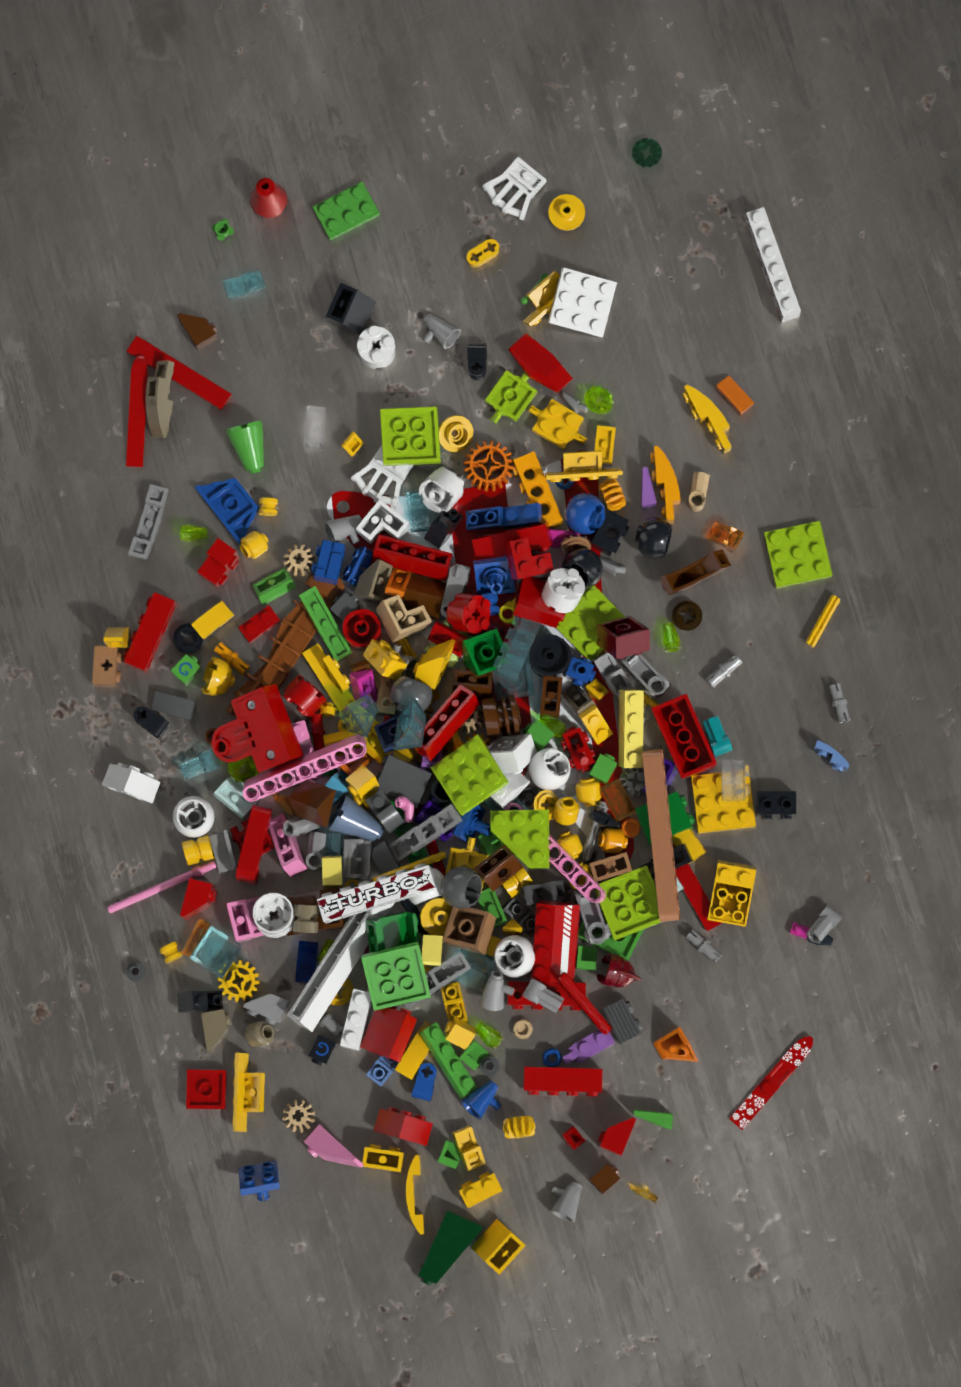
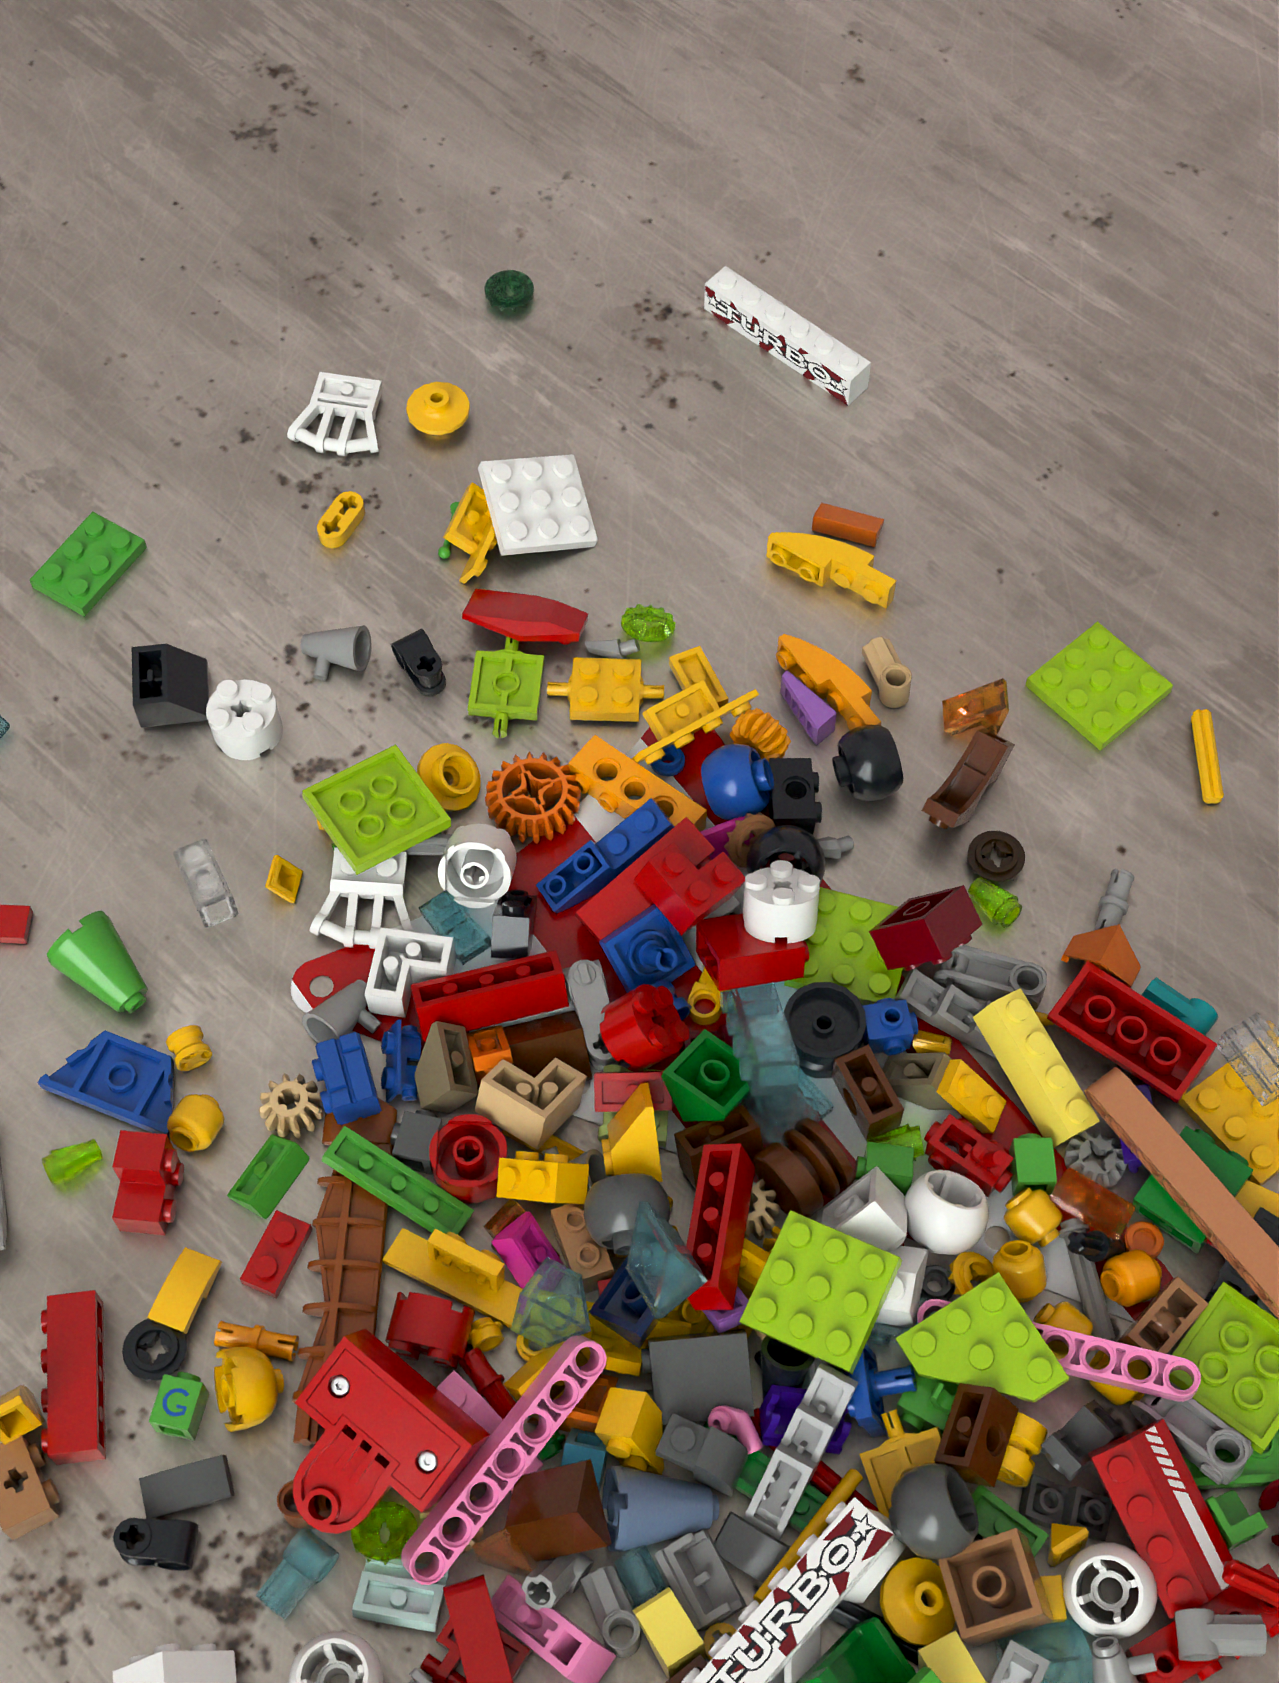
camera: 35 degrees left, 20 degrees down
none -> orange slope [1061,924,1141,988]

